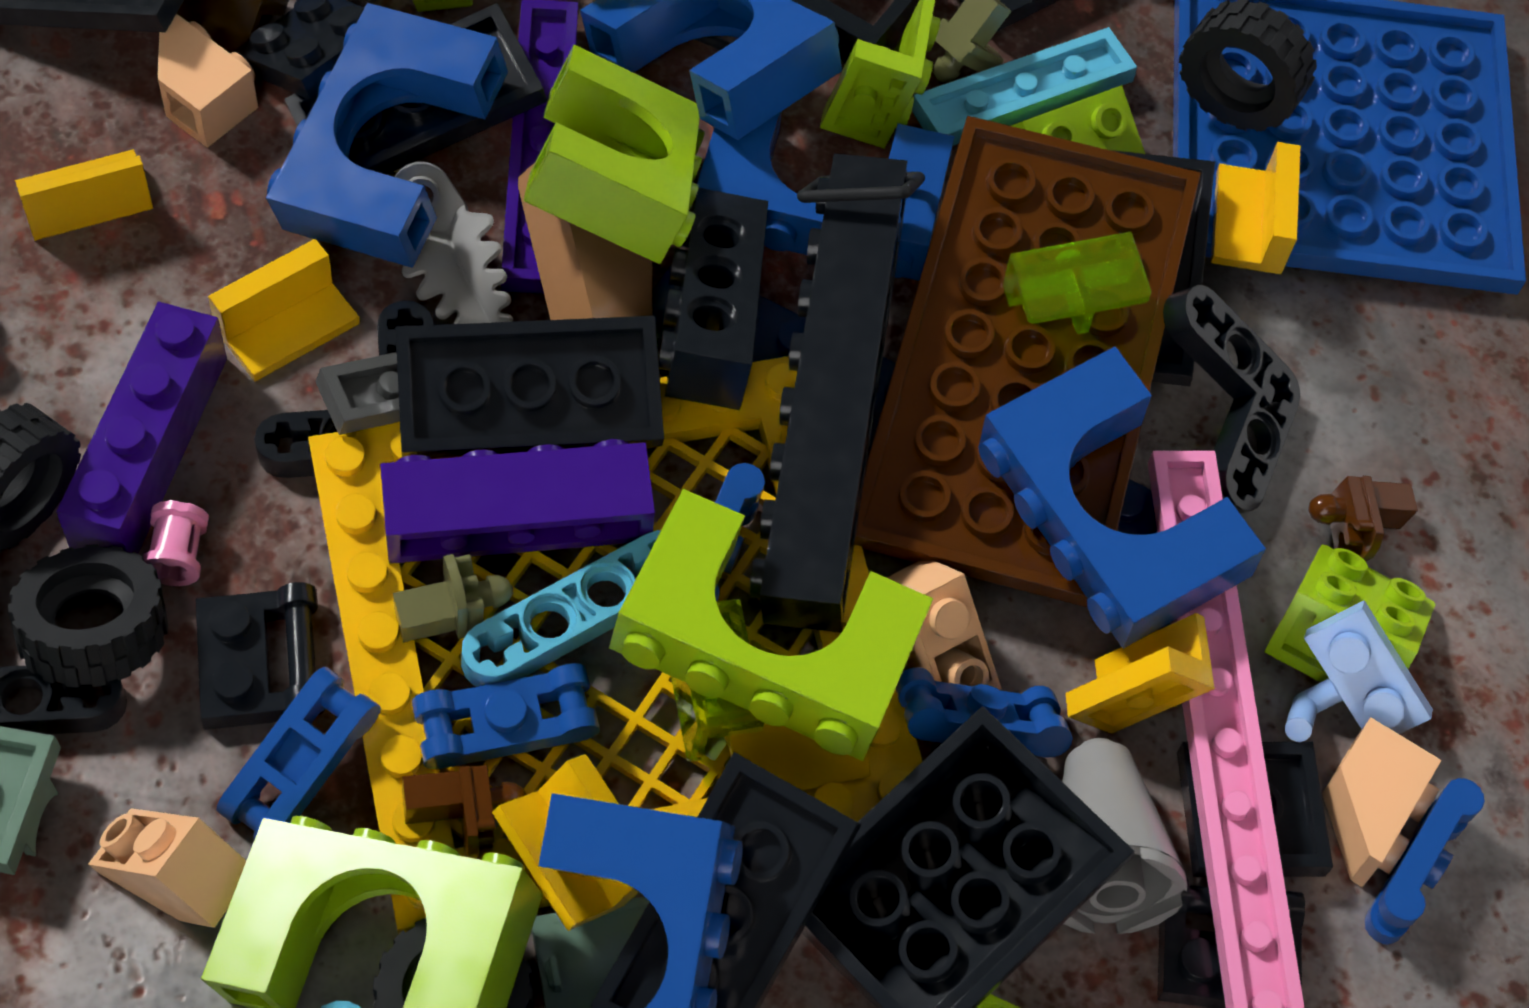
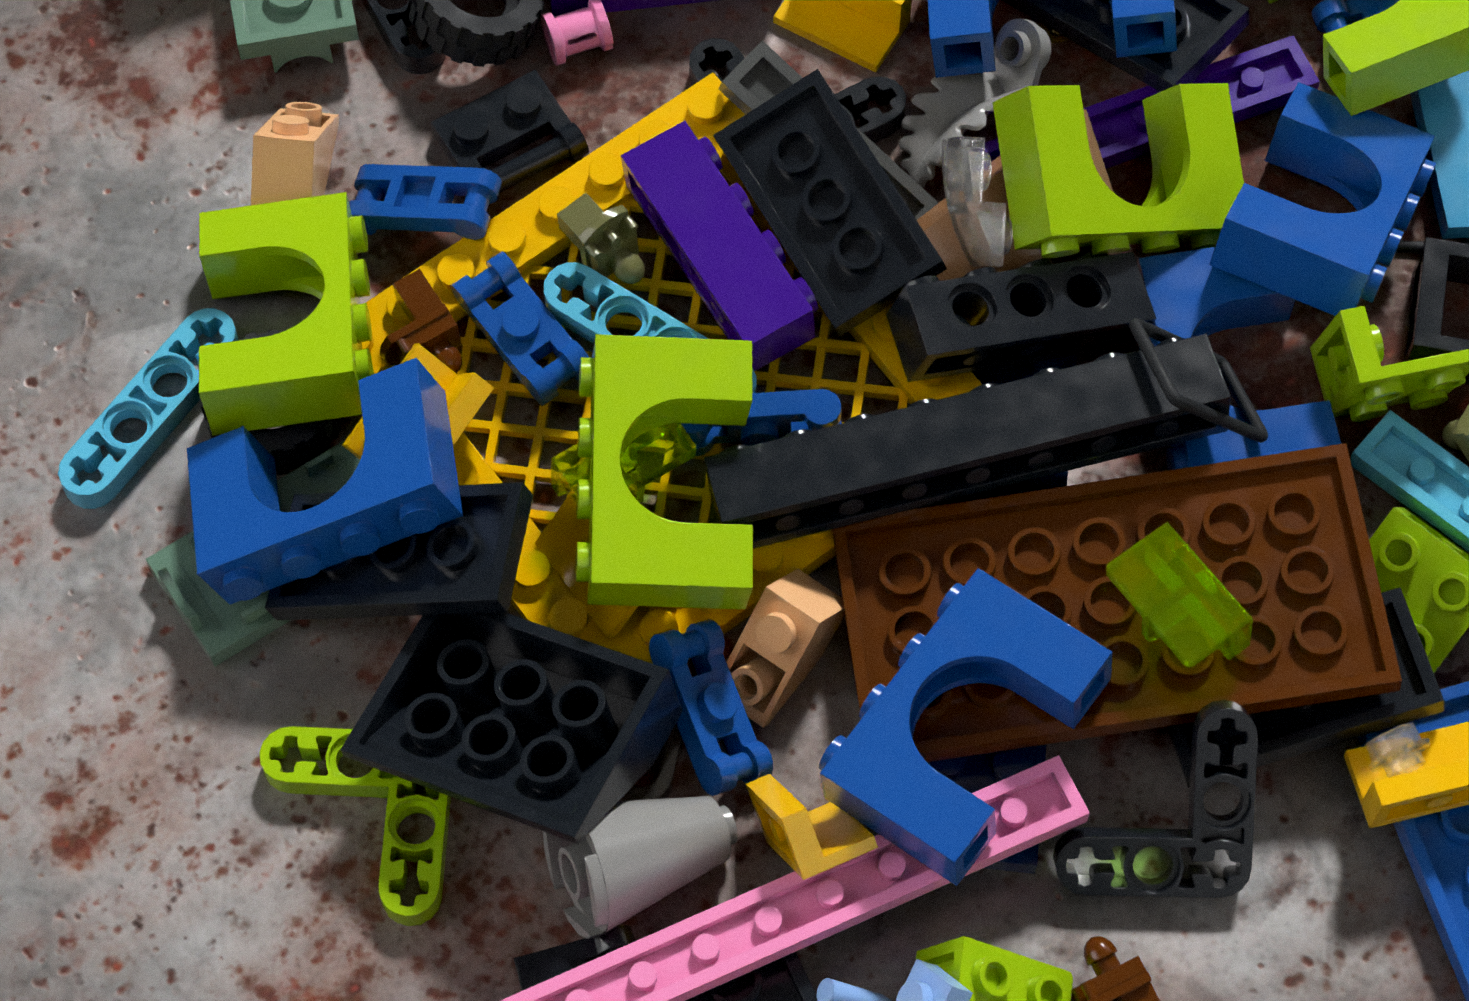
camera: 75 degrees right, 5 degrees up
none -> clear slope [942,136,1013,267]
none -> clear plate [1365,723,1431,777]

